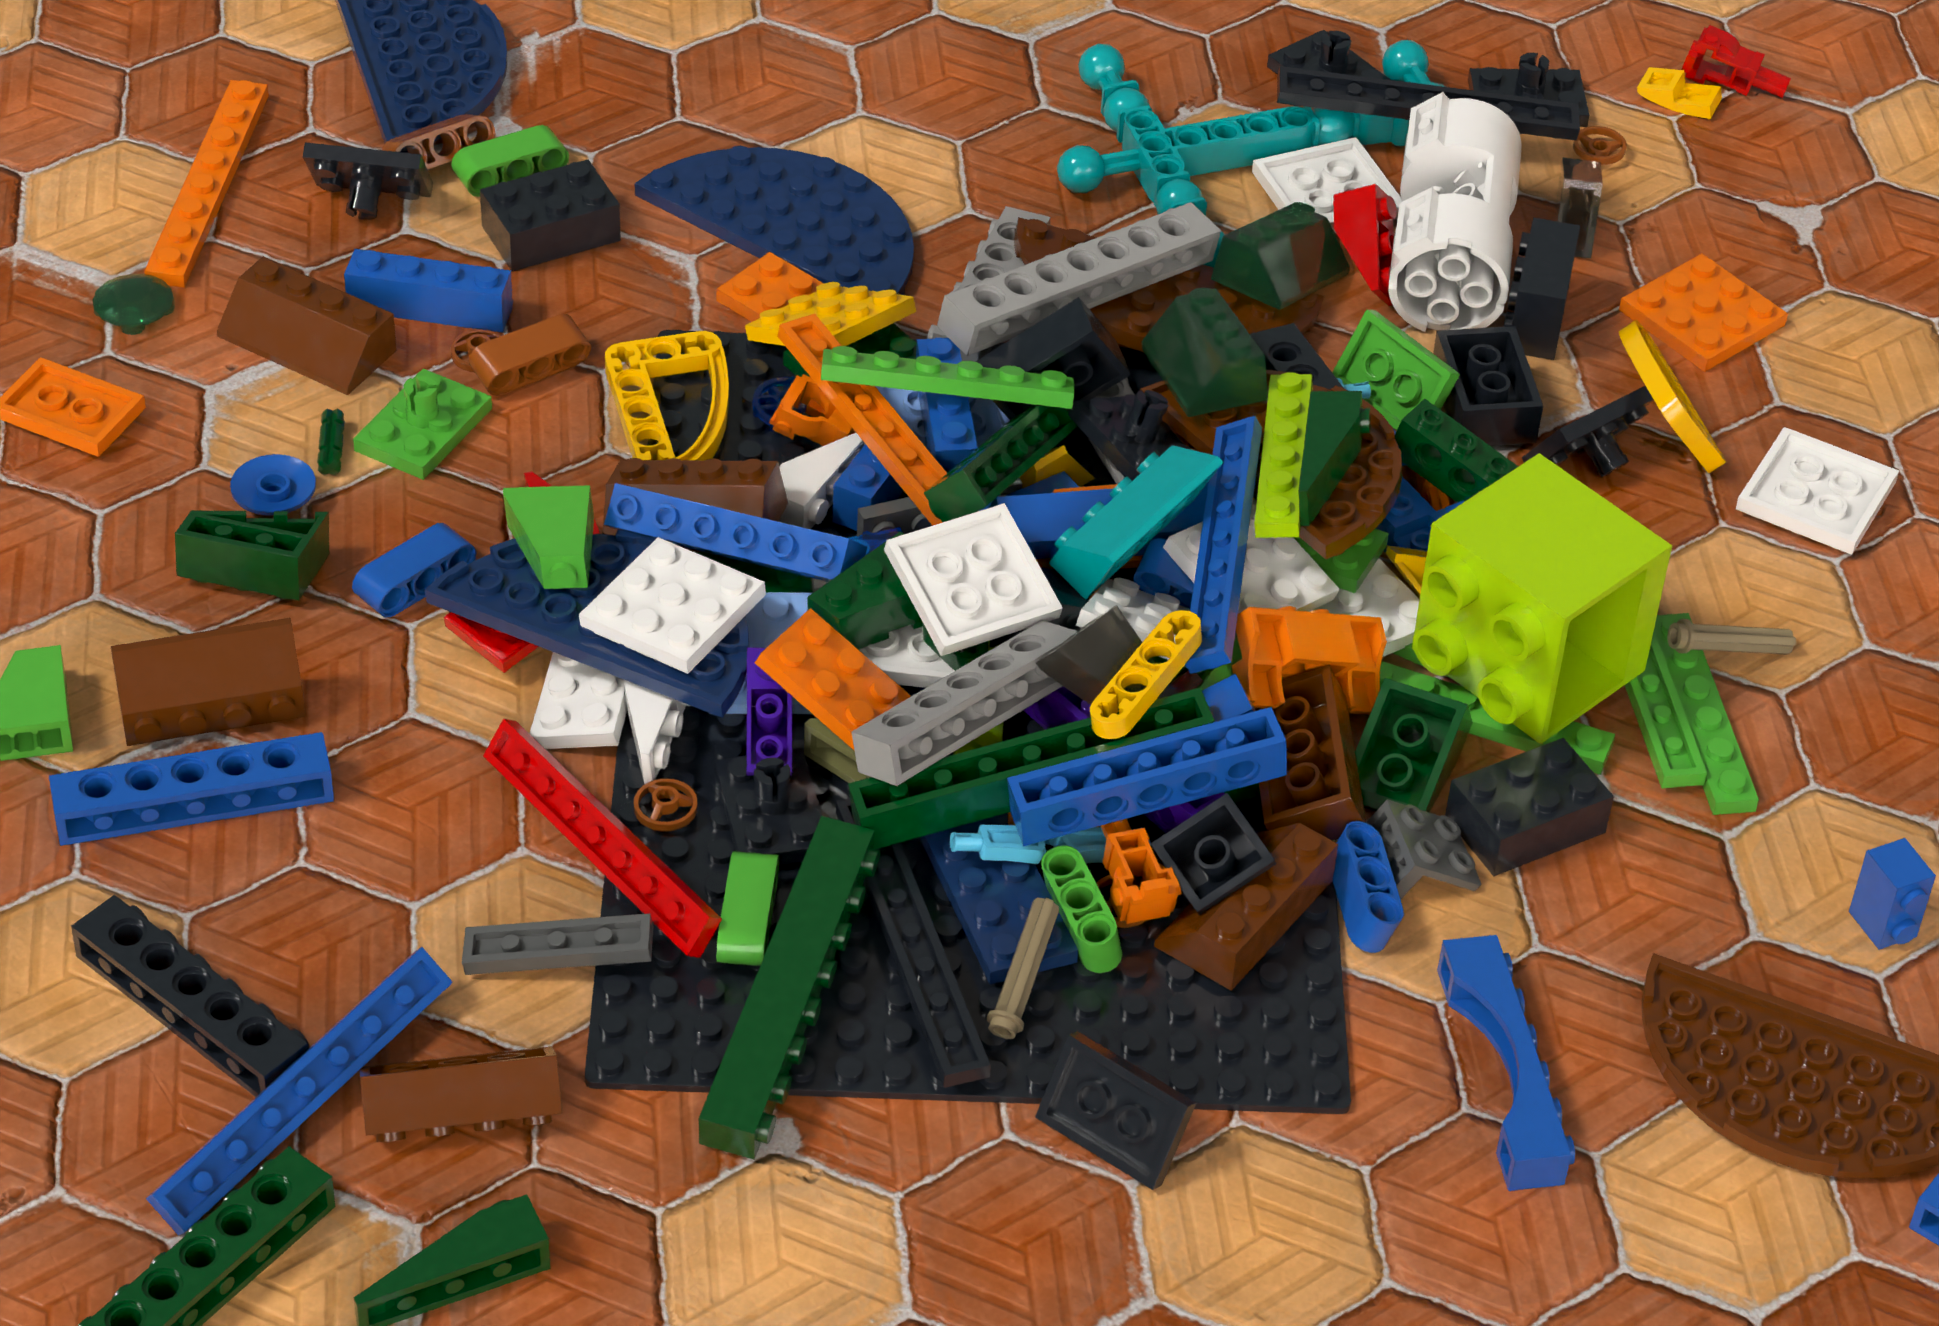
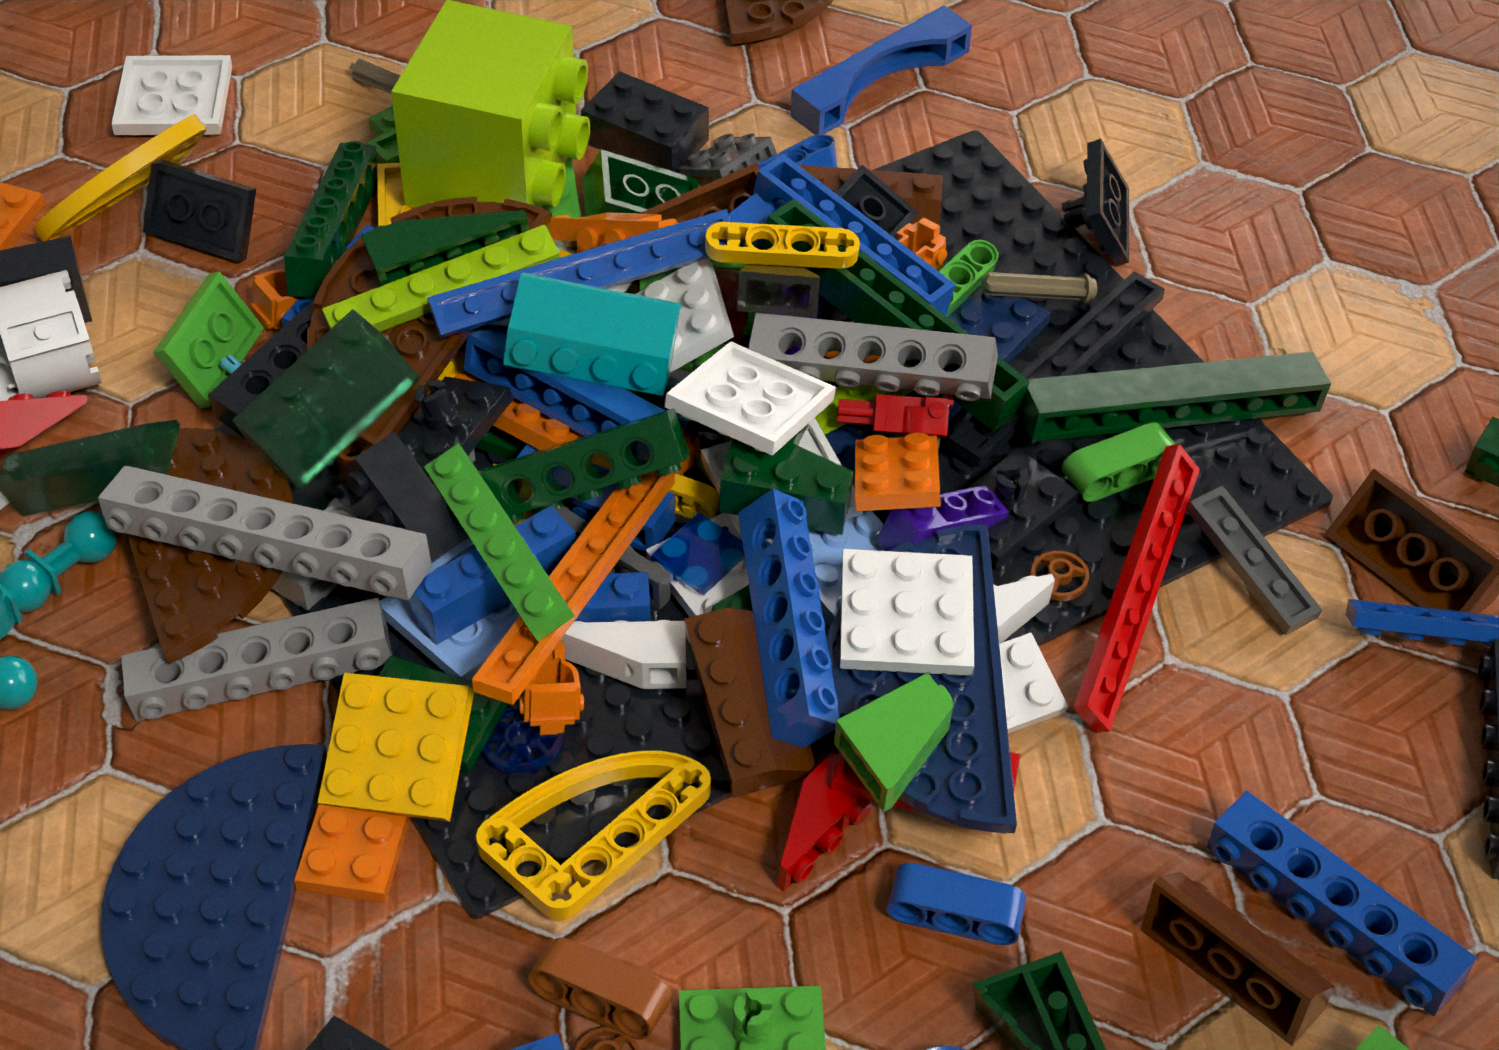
camera: 120 degrees left, 5 degrees up
black brick [1433,326,1543,446] -> none

